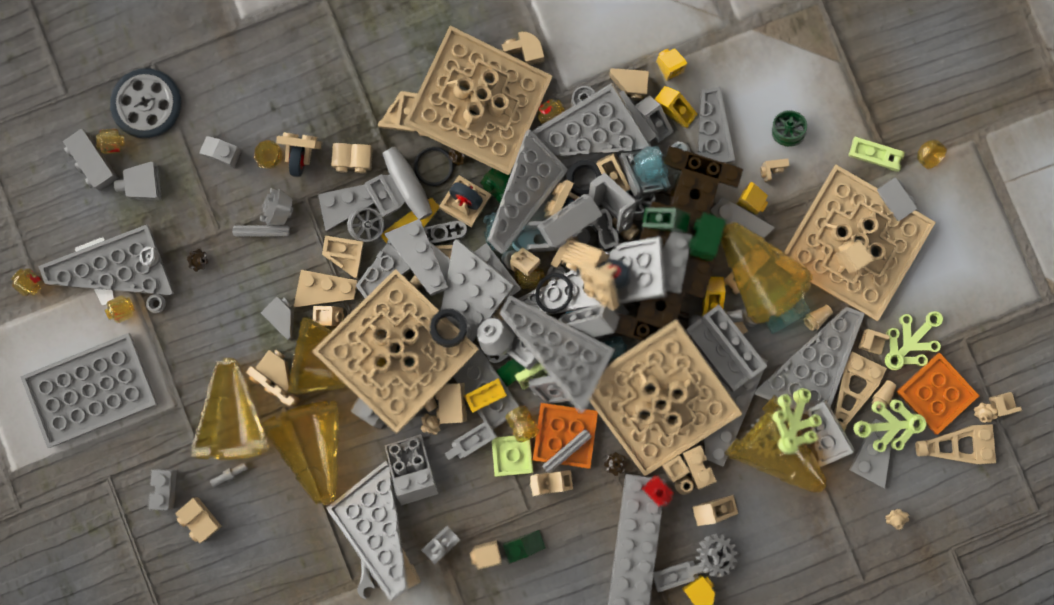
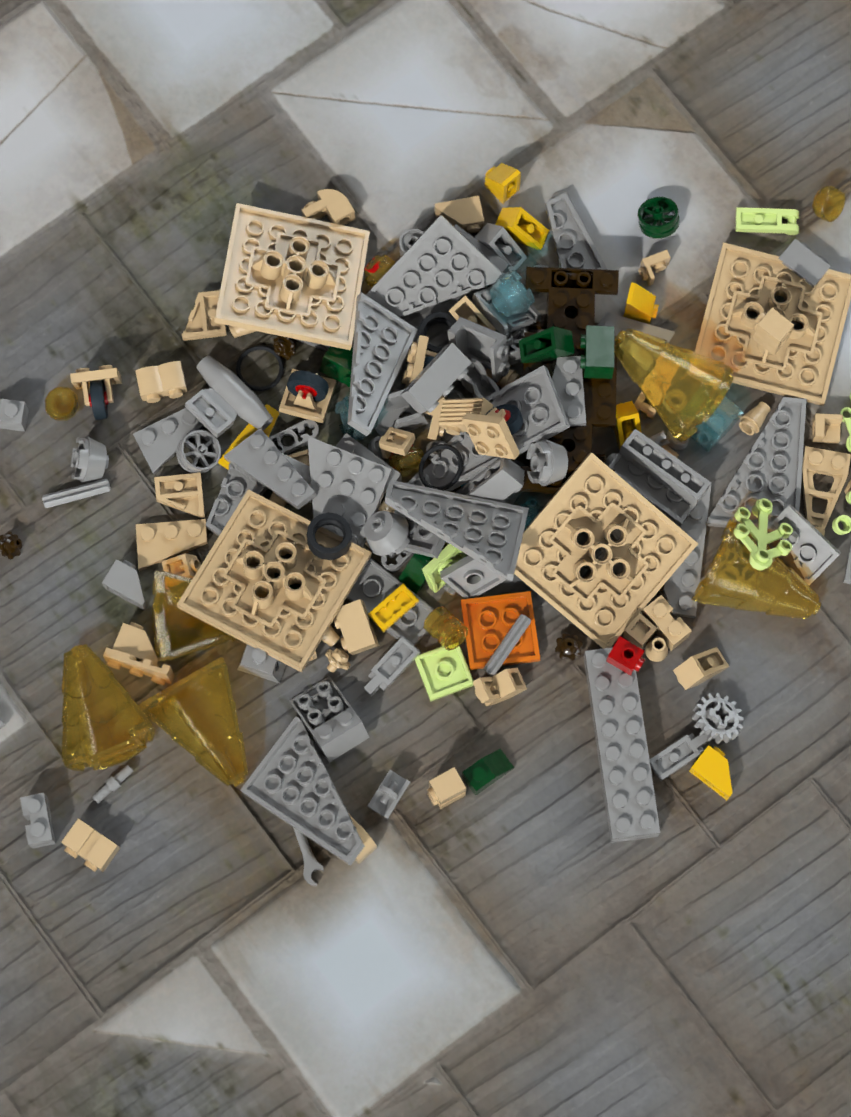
camera: 15 degrees left, 10 degrees down
none -> light grey cone [526,439,568,486]

